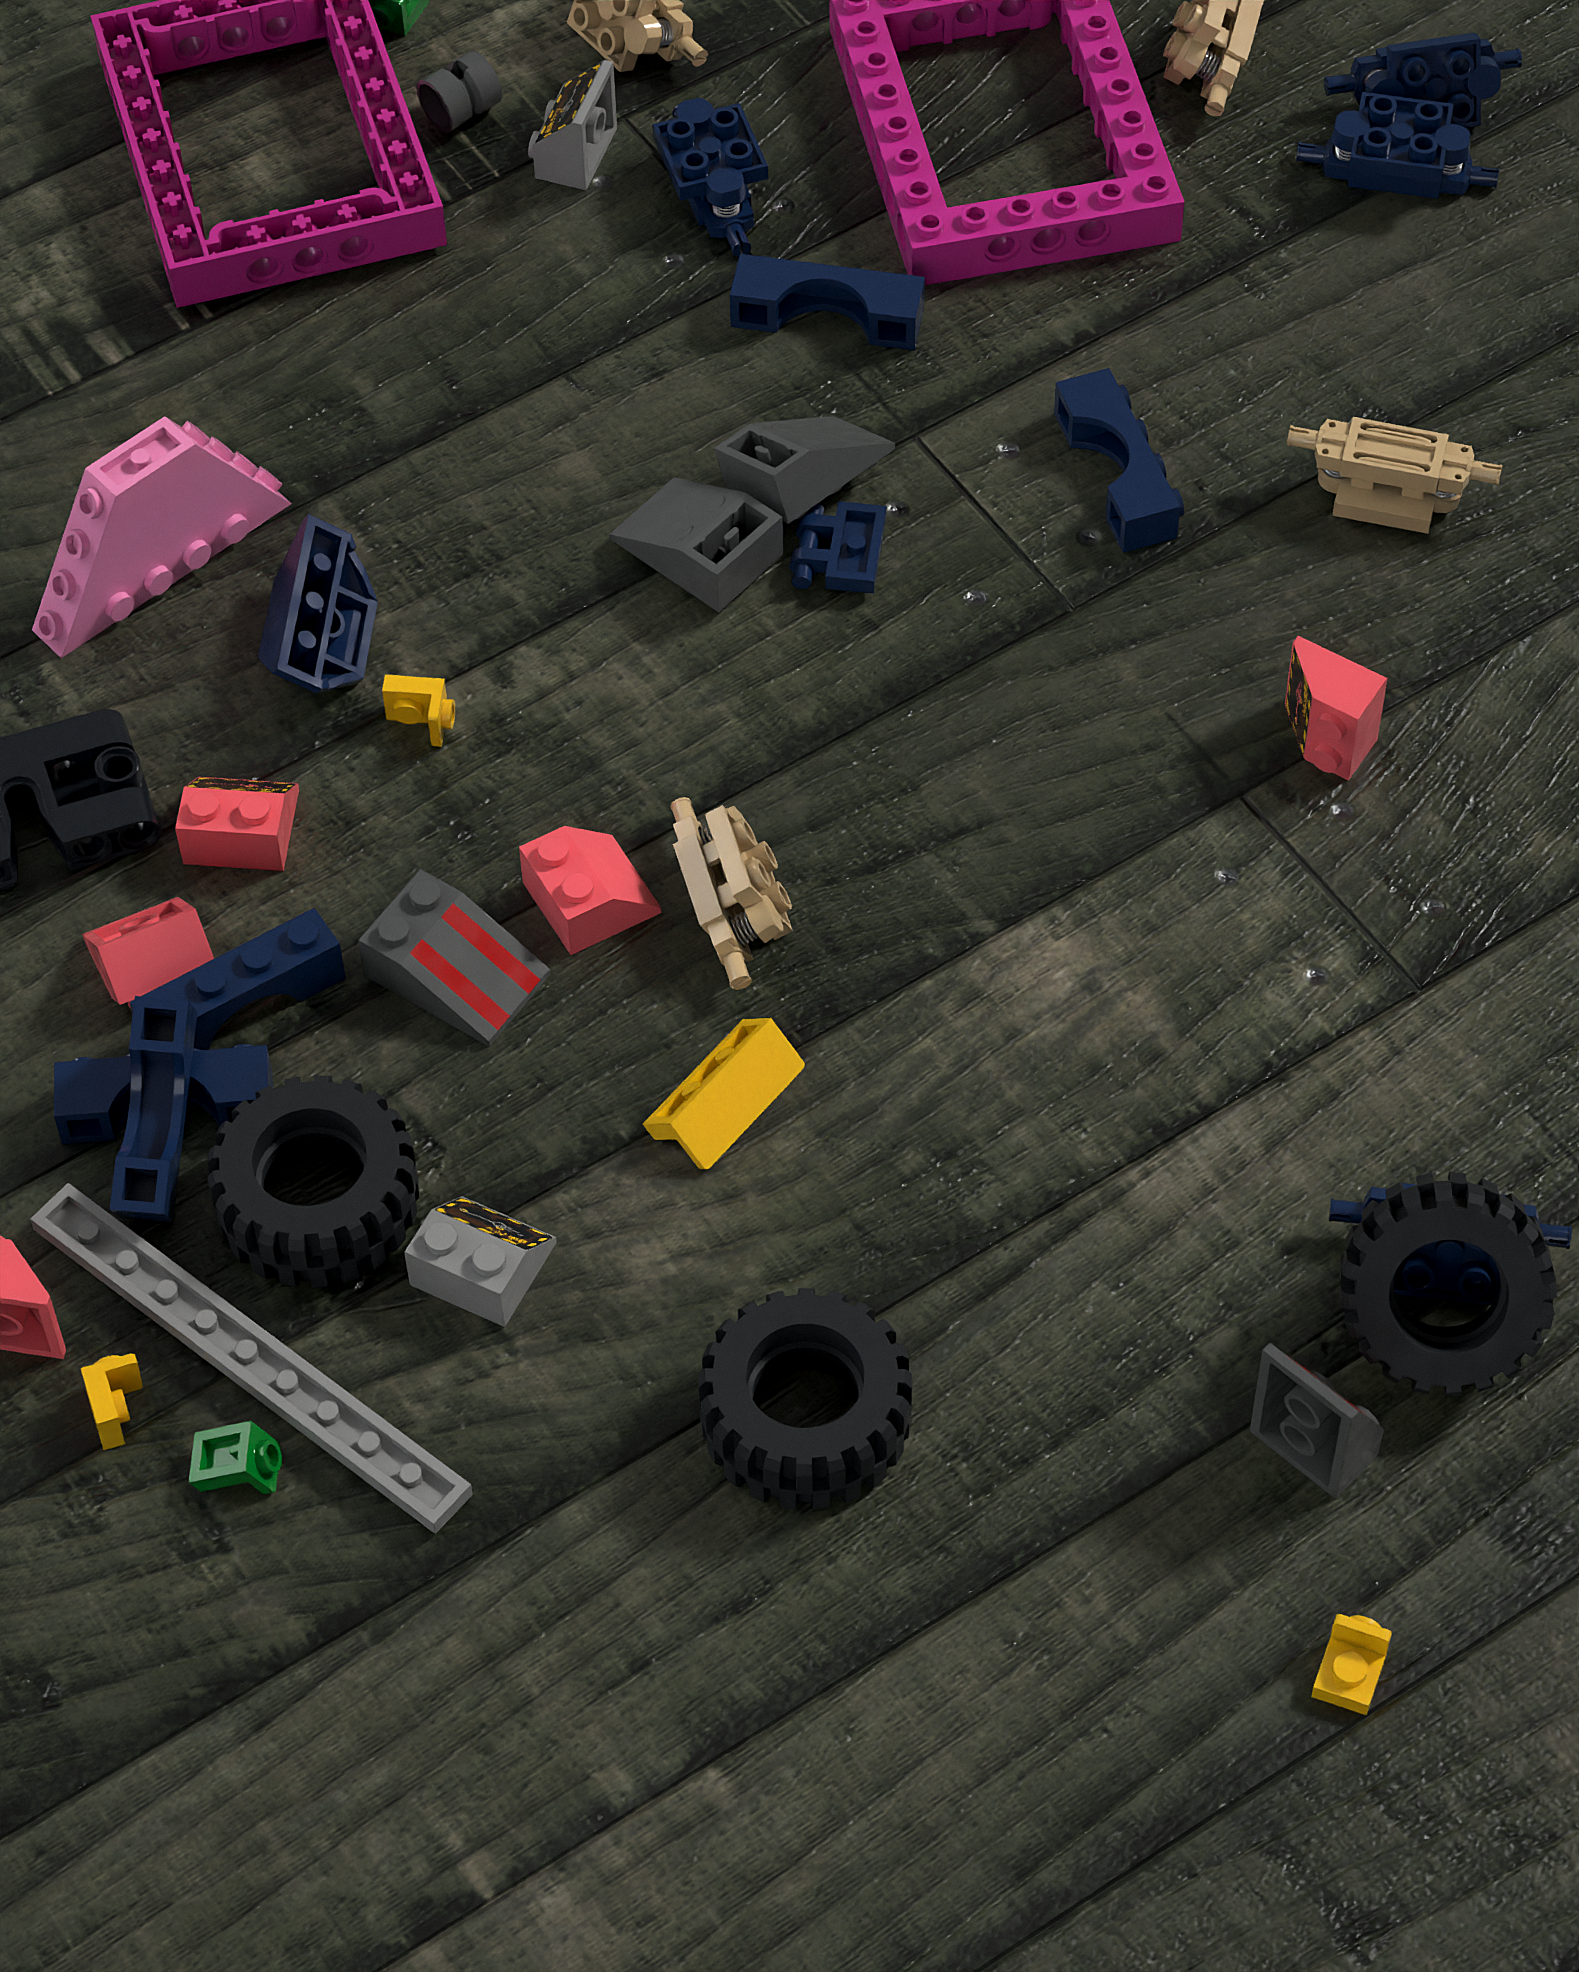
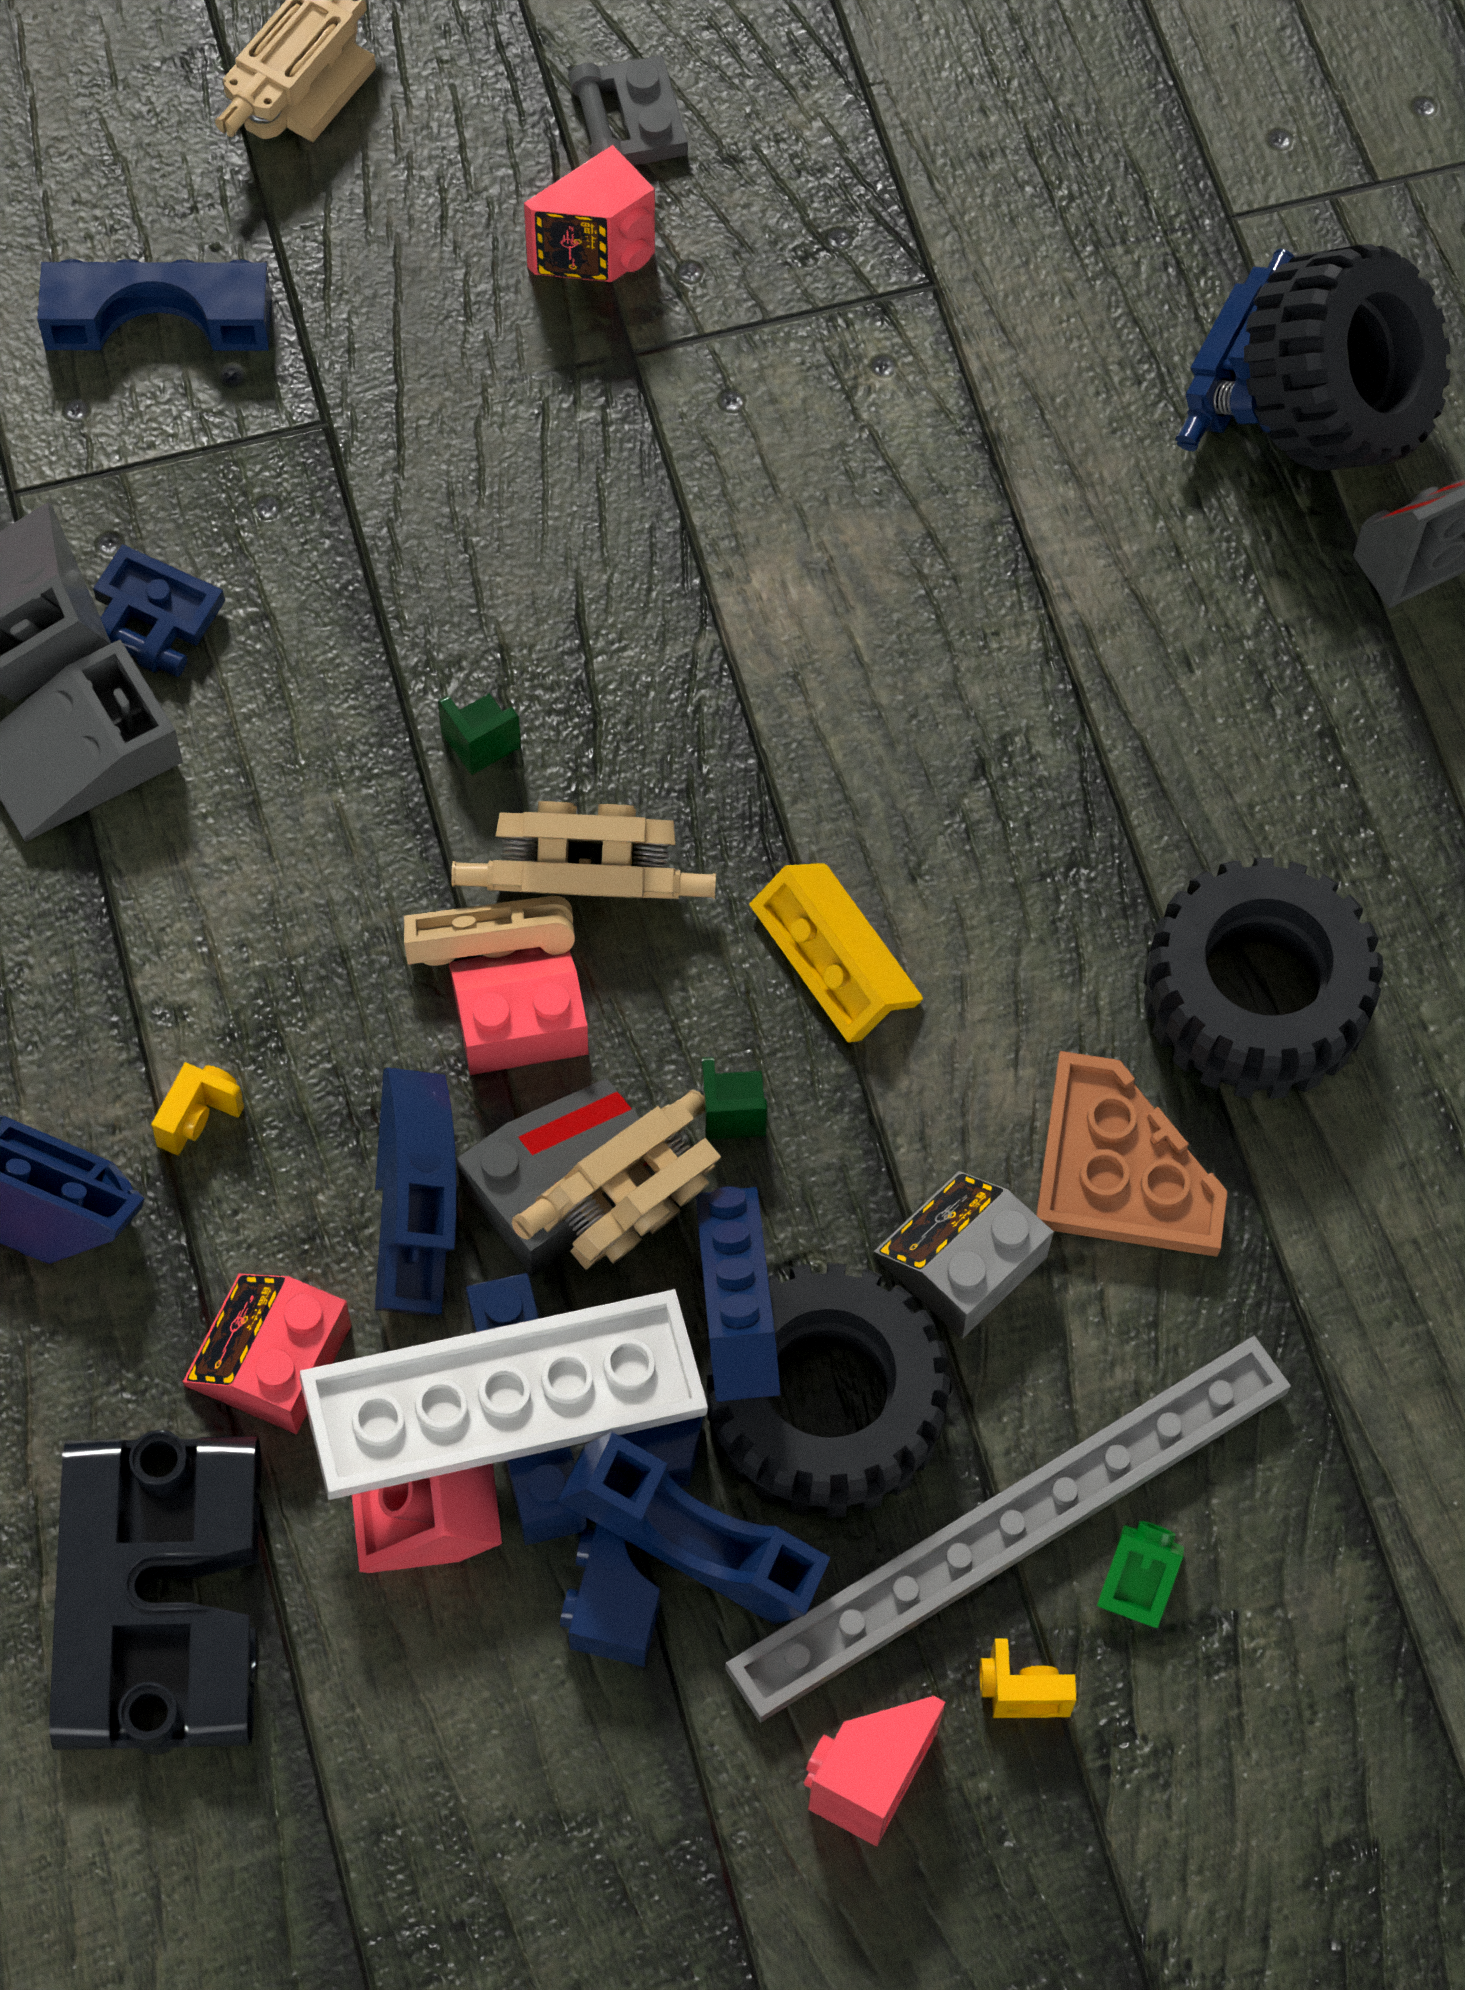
camera: 75 degrees left, 10 degrees up
none -> white plate [300,1289,708,1500]
none -> dark blue slope [375,1067,456,1316]
none -> tan plate [404,896,575,966]
none -> dark green panel [438,693,521,775]
none -> tan piece [512,1090,721,1270]
none -> dark grey plate [568,55,688,166]
none -> dark blue arch [696,1186,780,1402]
none -> dark green panel [701,1057,768,1140]
none -> nougat plate [1036,1051,1227,1257]

